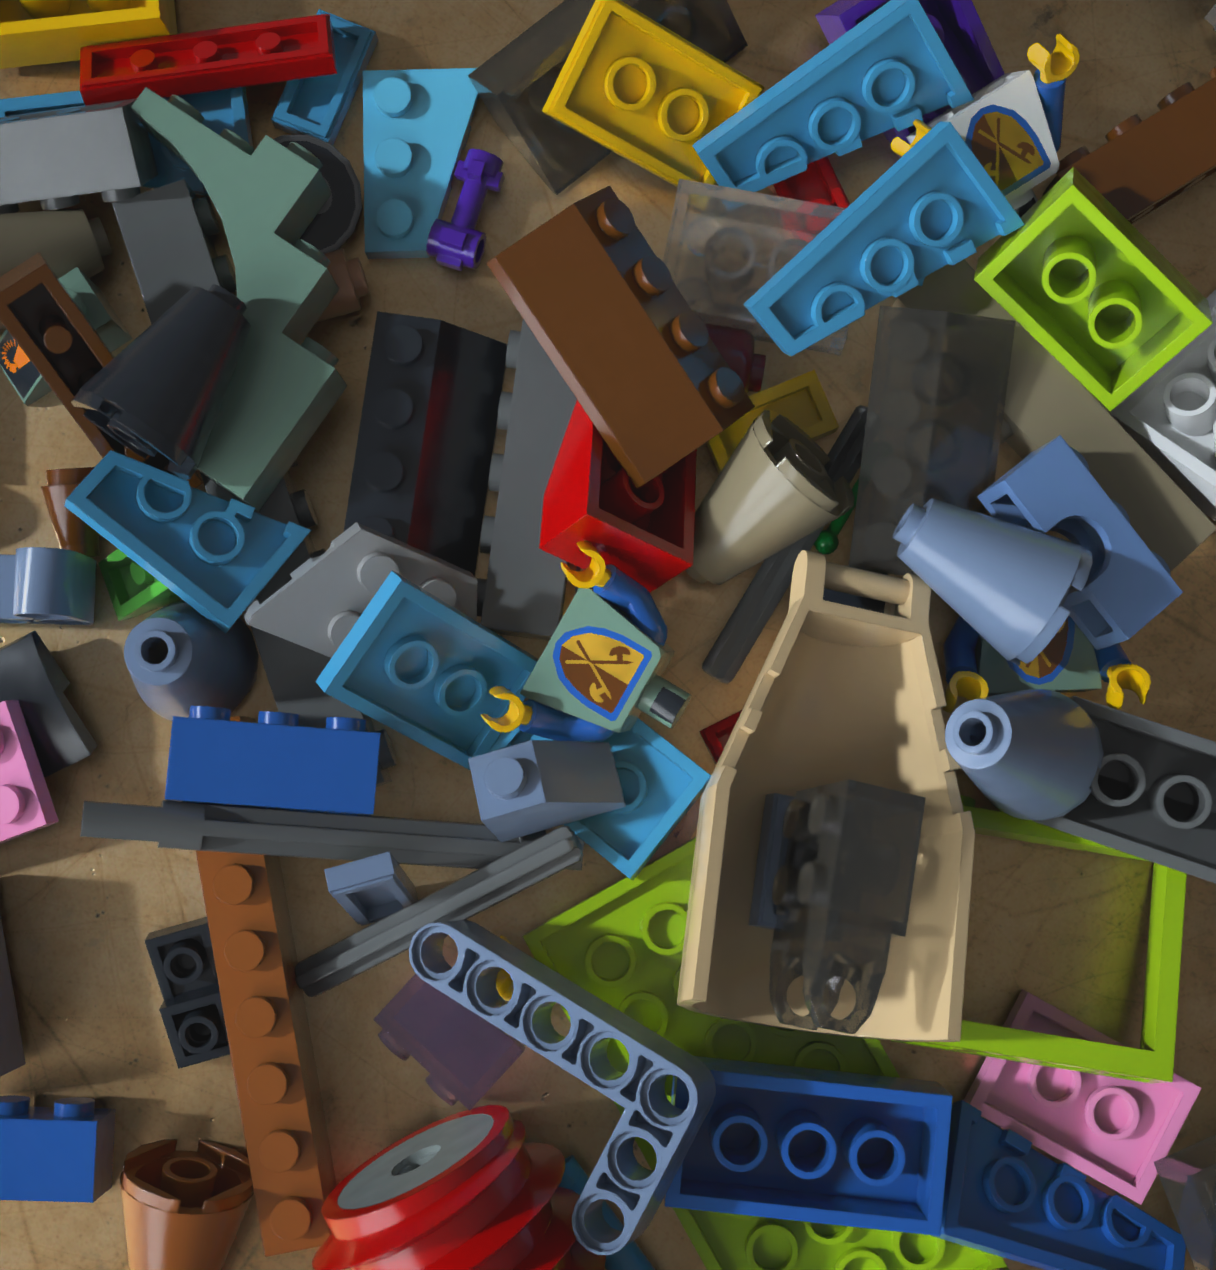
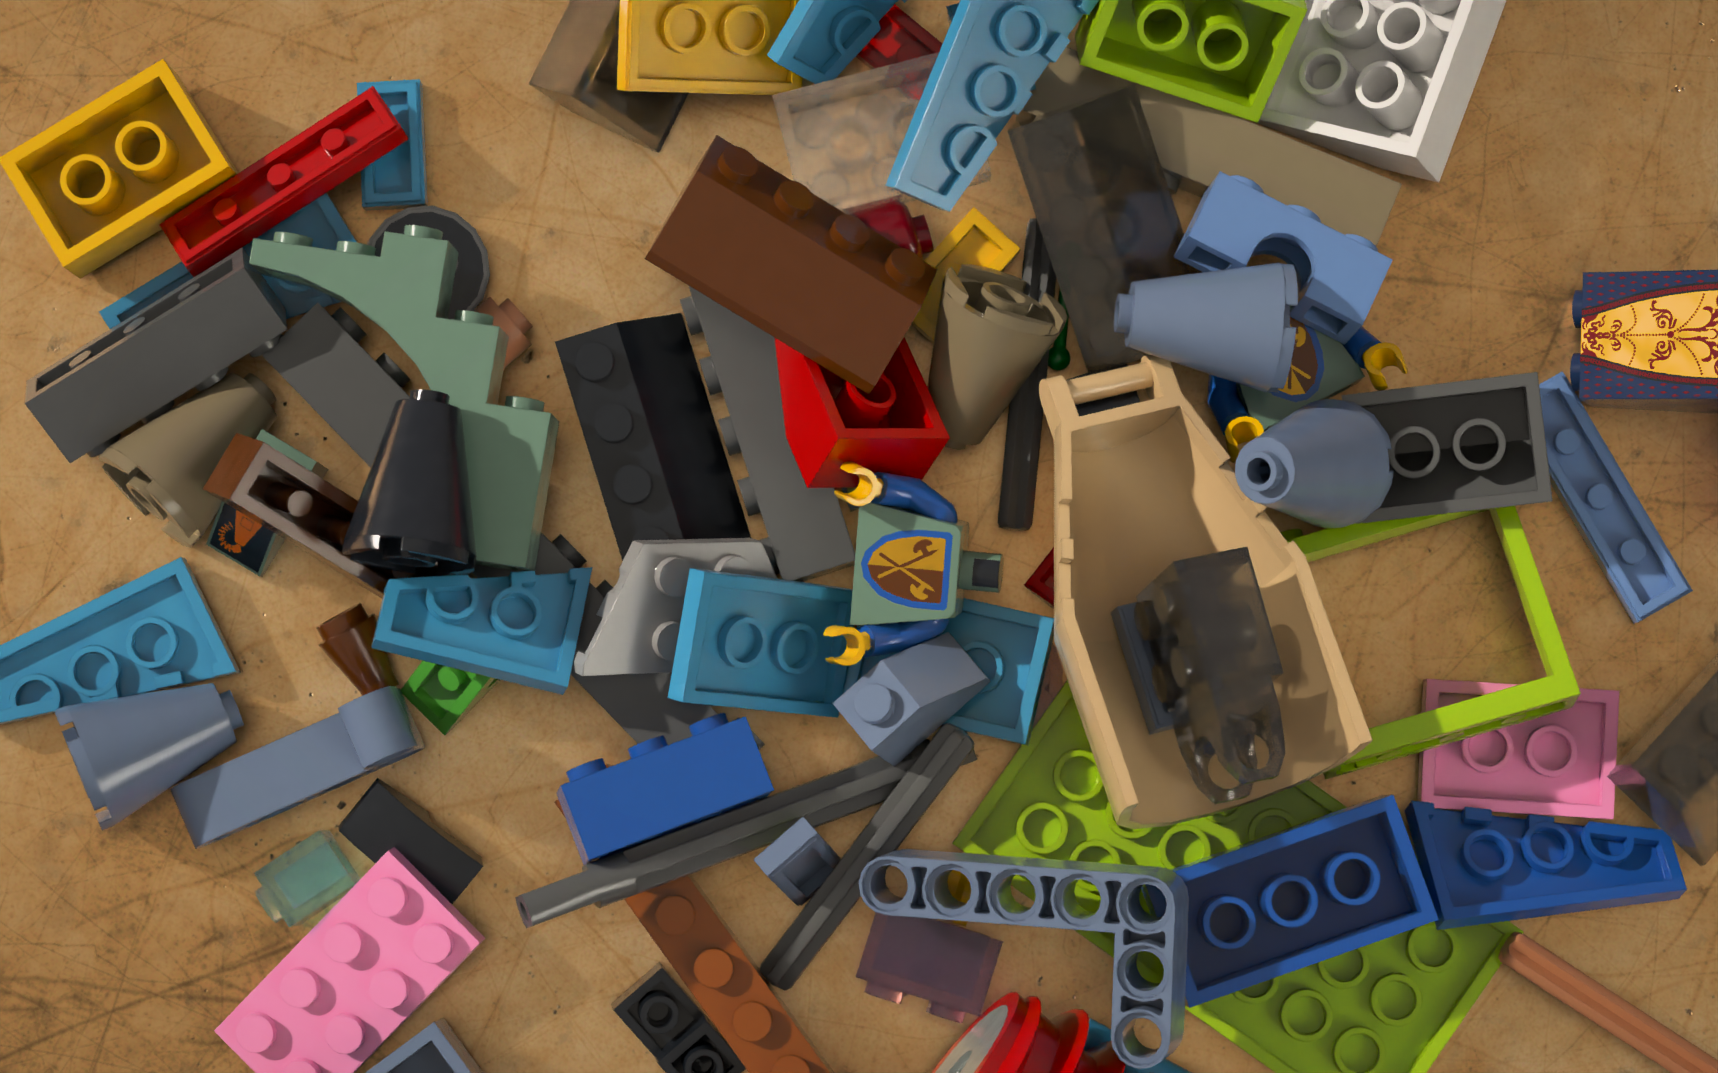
camera: 25 degrees left, 0 degrees up
sand blue cone [124,600,259,721] -> none
medium azure wing [362,68,488,259] -> none
dark purple bar [426,149,505,271] -> none

